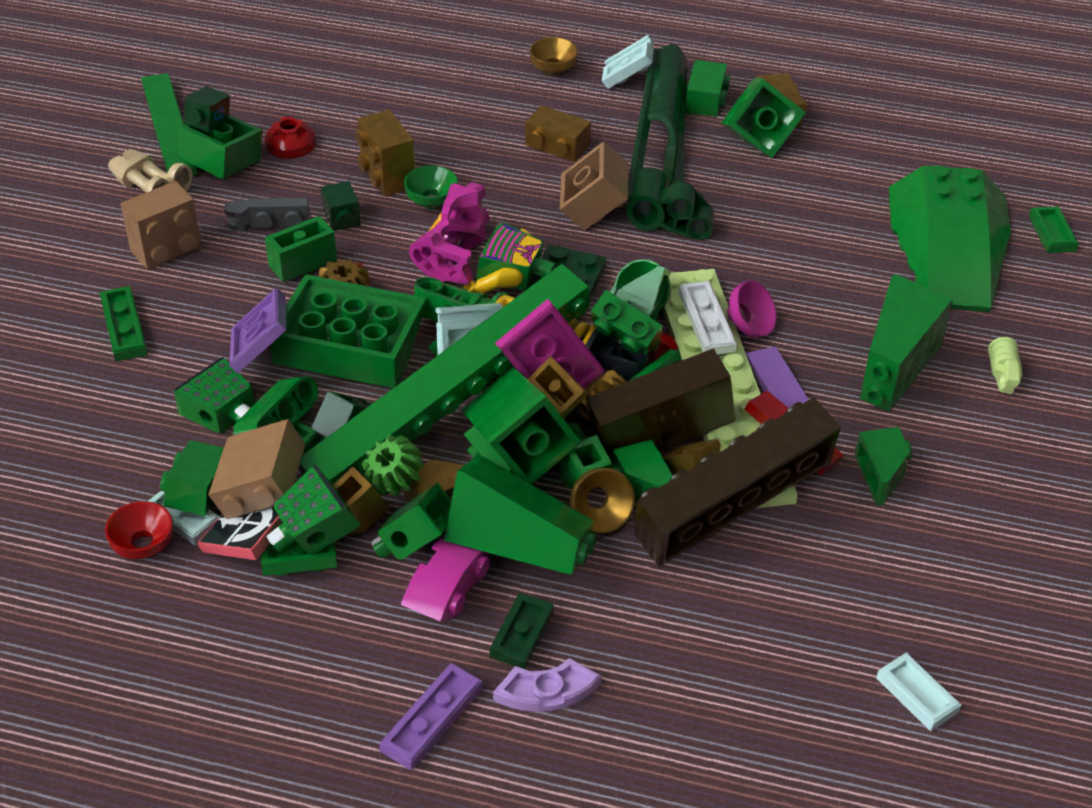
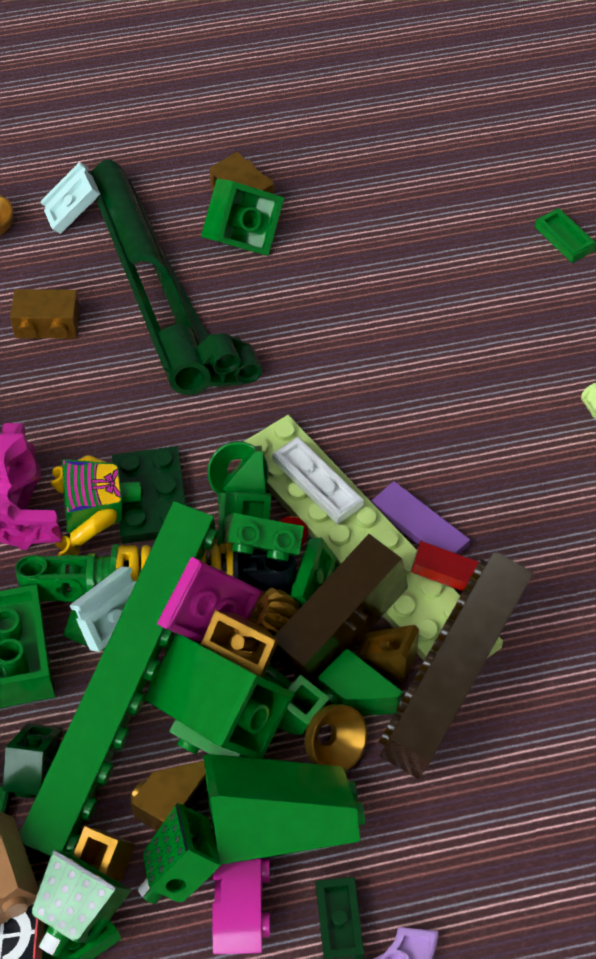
camera: 25 degrees left, 10 degrees up
bright green gear [361,434,425,497] -> none
medium nougat brick [560,141,628,230] -> none
green brick [685,60,731,117] -> none
dark pink piece [727,280,777,338] -> none
green slope [854,427,912,506] -> none
green slope [860,274,953,412] -> none
green wedge [888,165,1011,312] -> none

